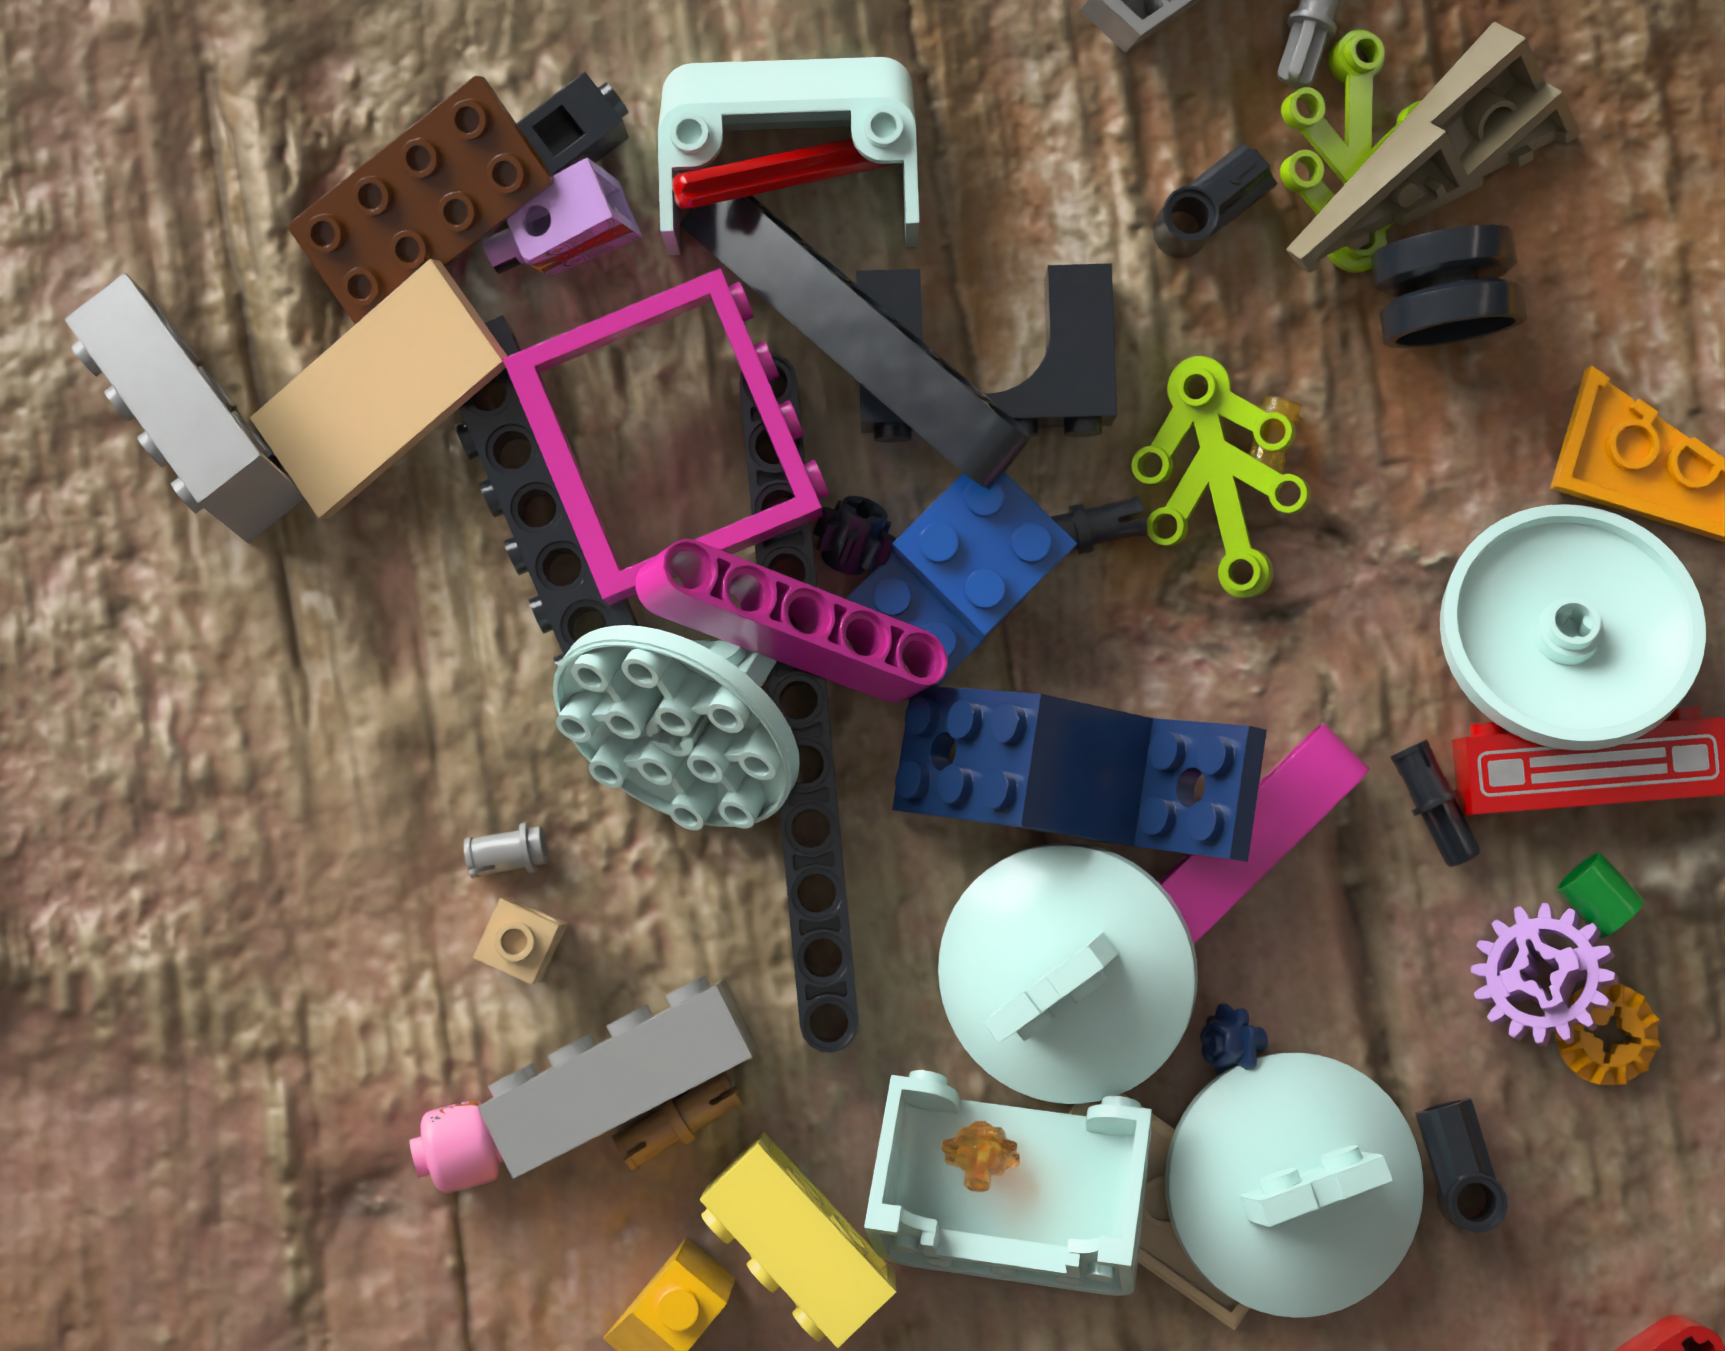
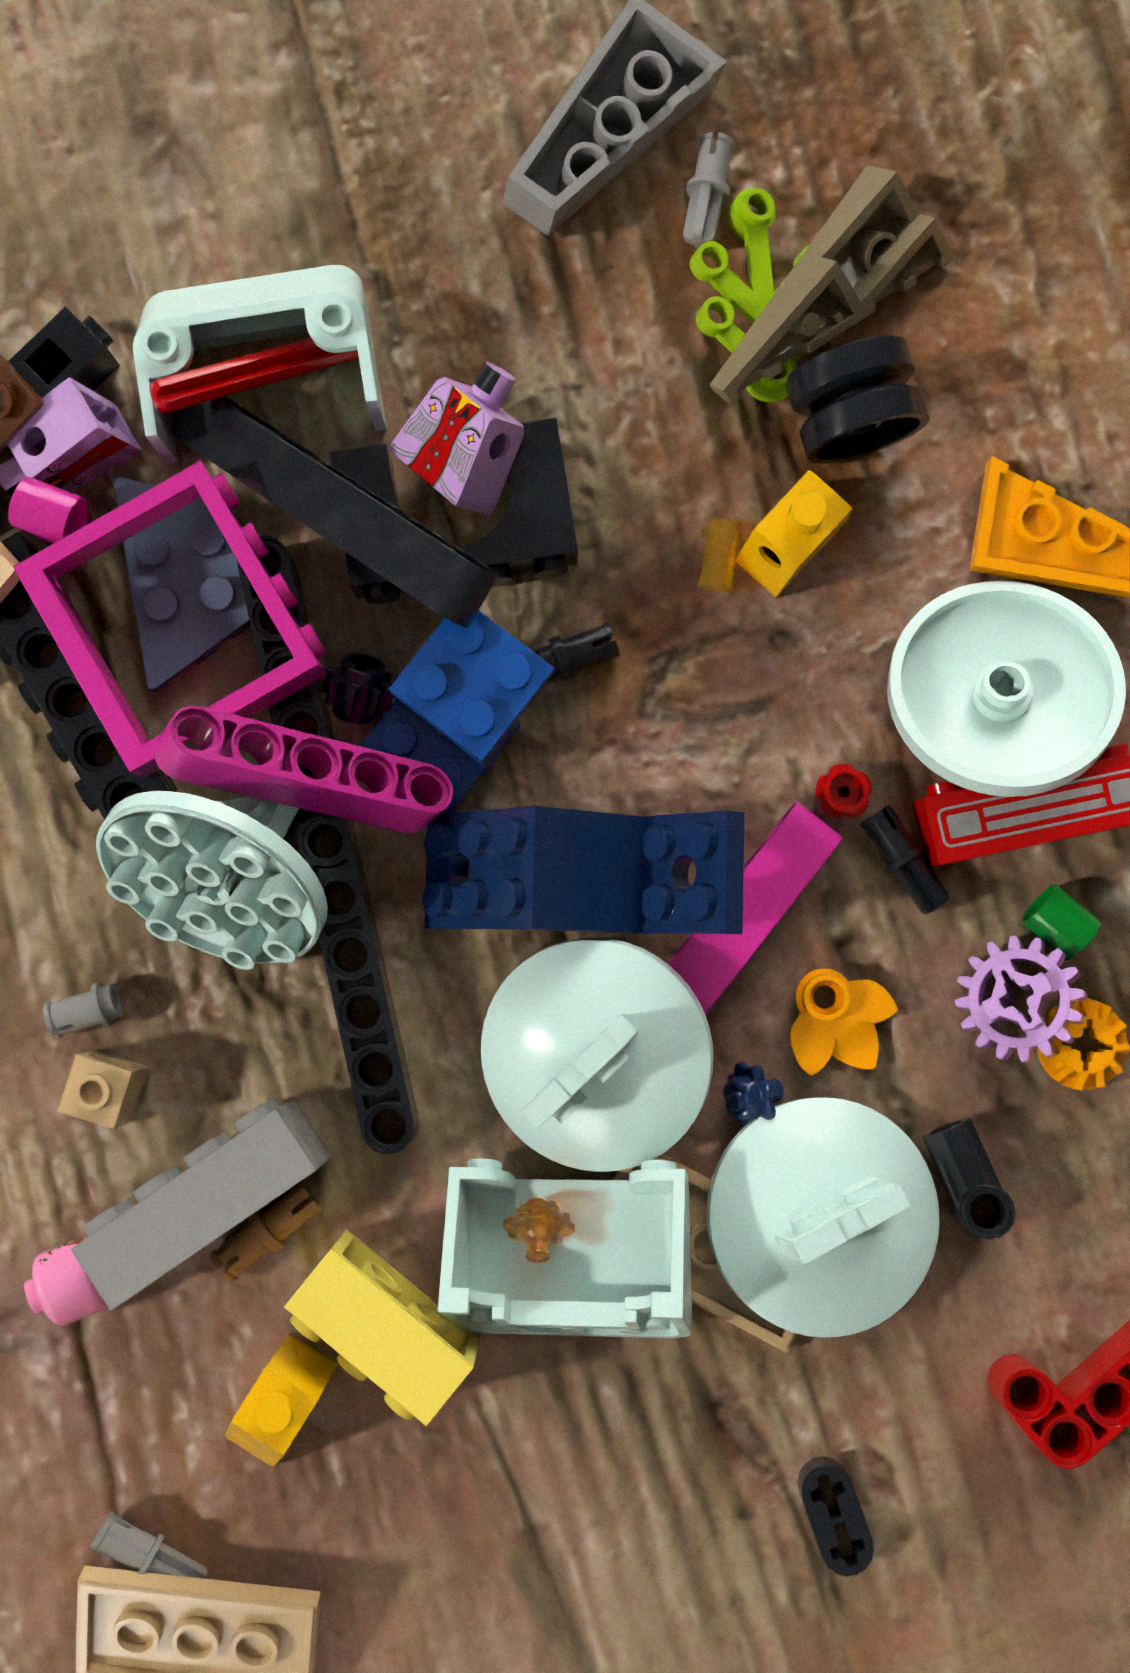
camera: 15 degrees left, 0 degrees up
lime plant [1131,356,1311,598] -> none
black piece [1153,142,1277,258] -> none
none -> dark pink piece [8,476,92,546]
none -> sand blue wing [113,477,251,693]
none -> lavender torso [388,362,525,515]
none -> yellow torso [735,470,853,598]
none -> light orange plate [789,968,898,1076]
none -> red plate [815,764,872,819]

